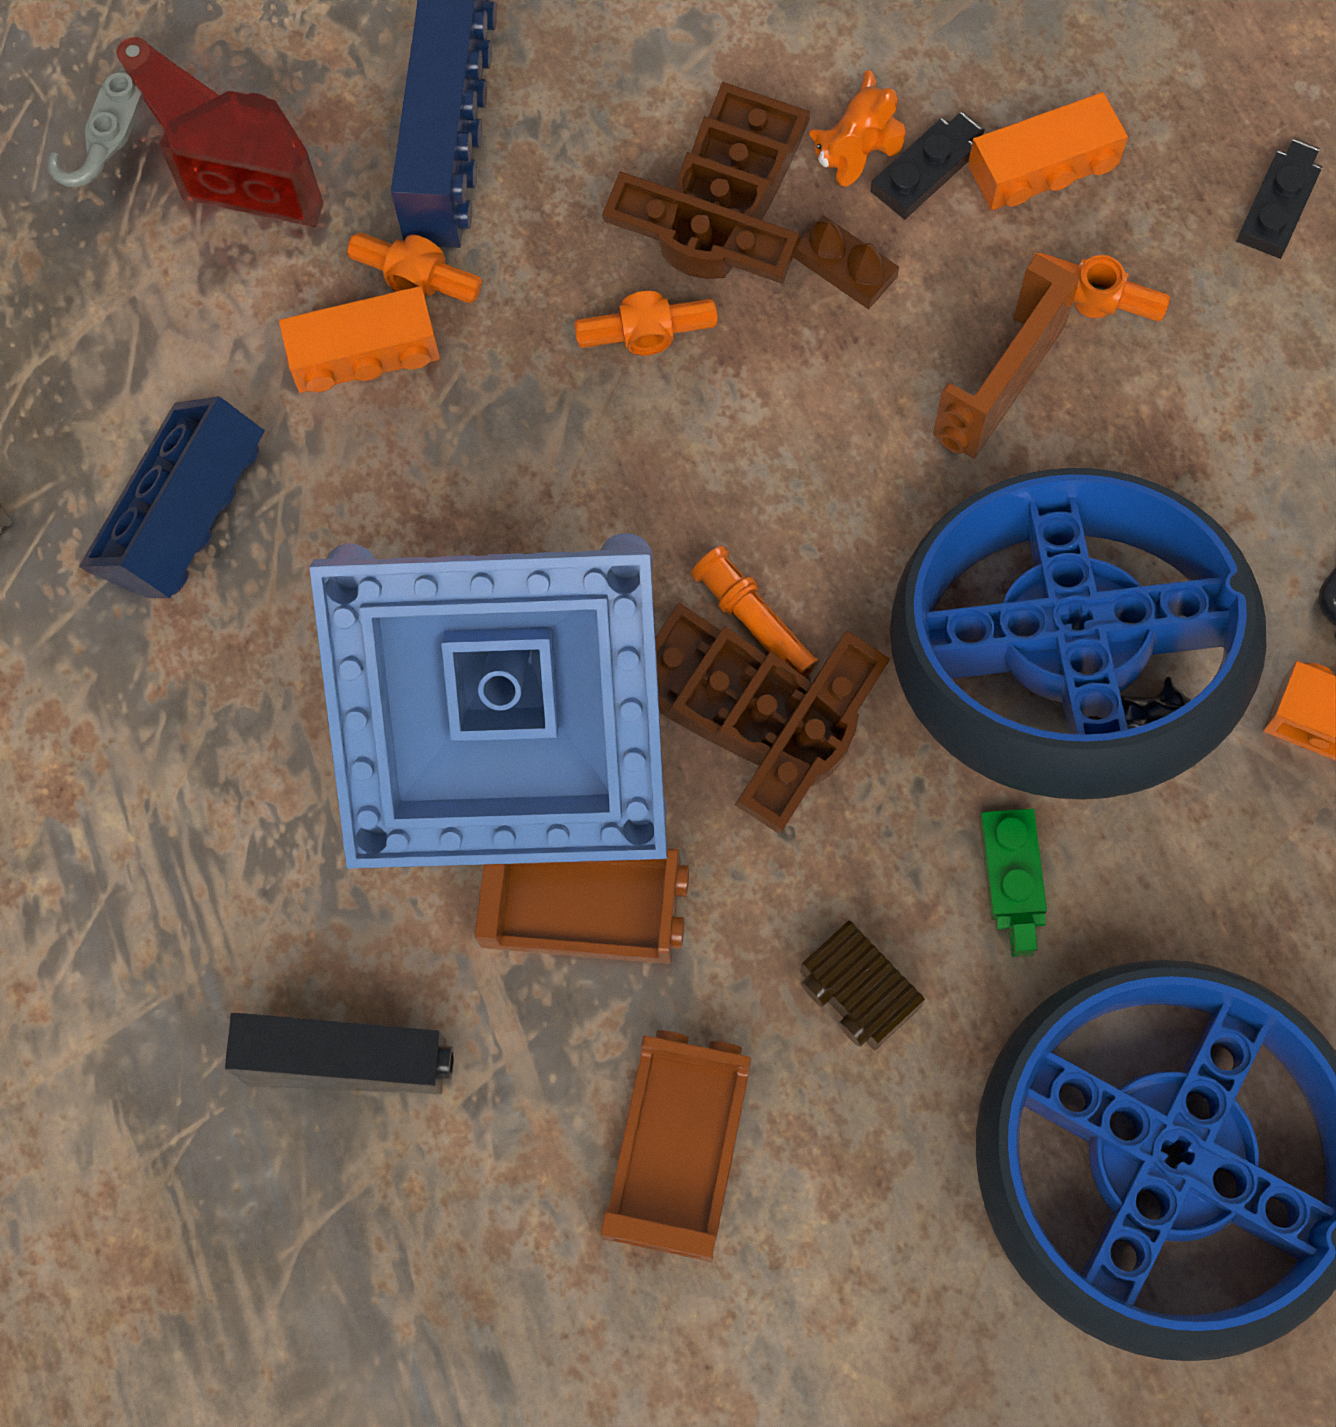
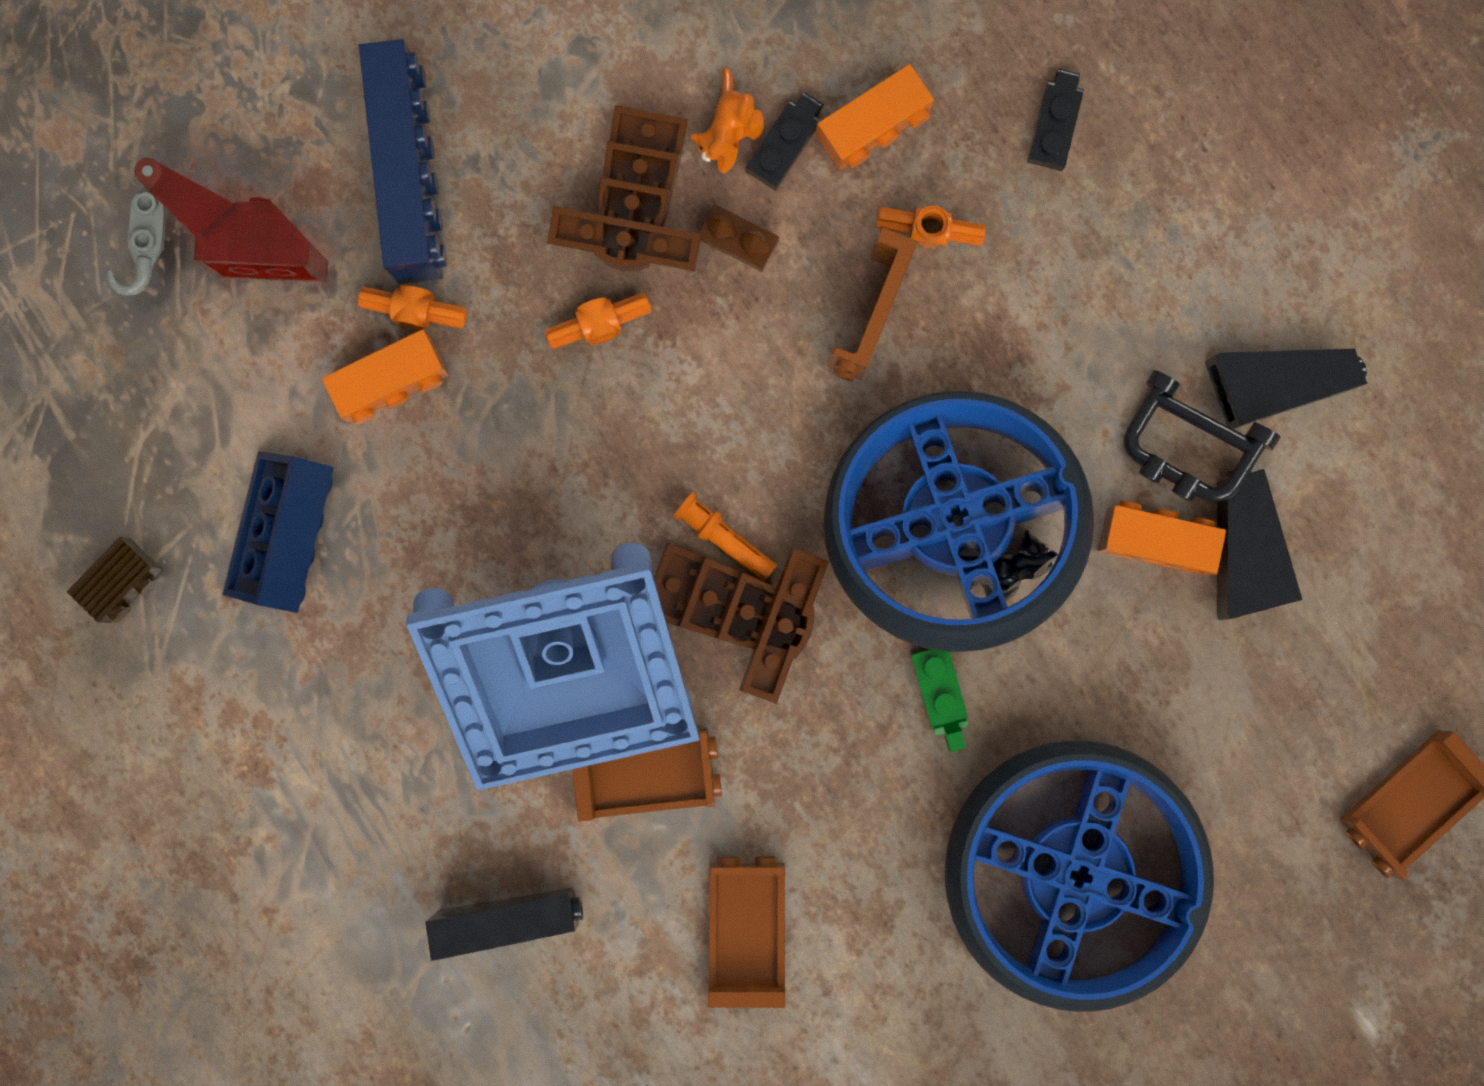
camera: 15 degrees left, 15 degrees up
dark brown brick [800,920,925,1051] -> none

